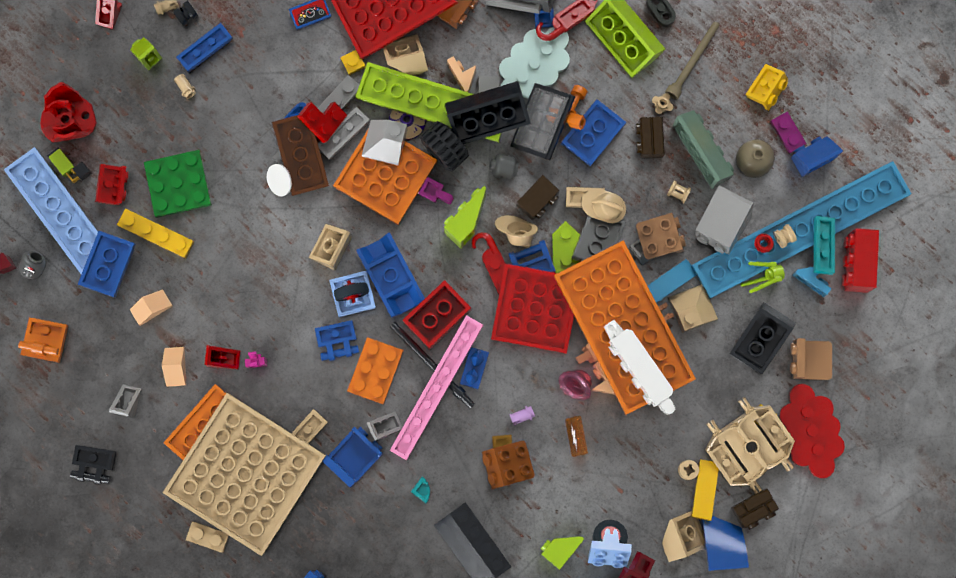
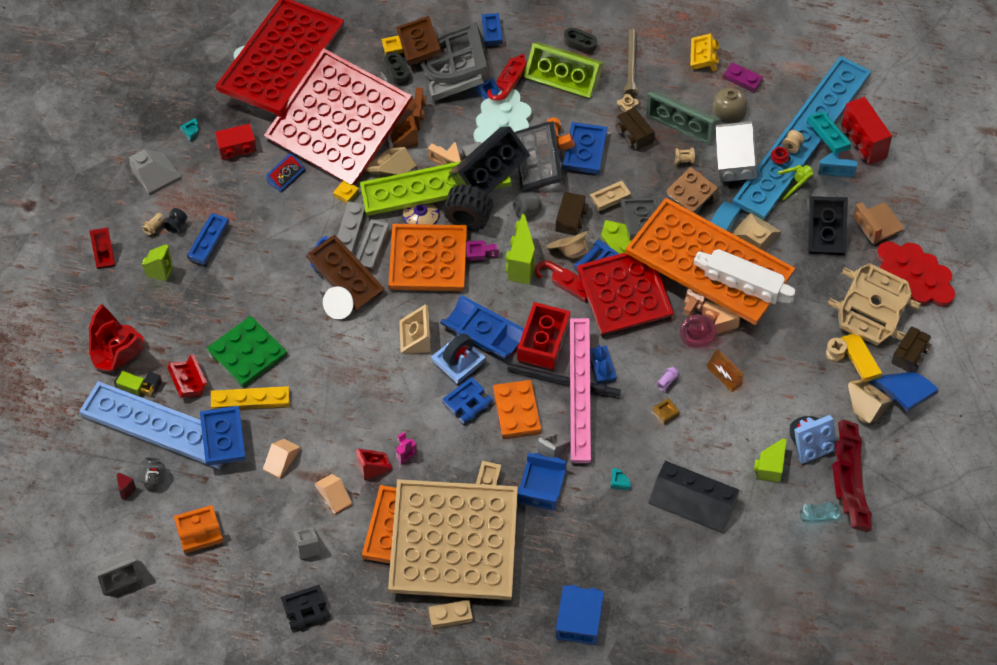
camera: 30 degrees left, 25 degrees down
tan pin [174,74,196,99] -> none
red plate [297,102,347,143] -> none
light grey slope [362,120,408,166] -> none
dark orange bracket [482,441,535,489] -> none
tan piece [581,188,626,224] -> none
blue slope [791,136,843,177] -> none
none -> dark orange slope [387,115,418,148]

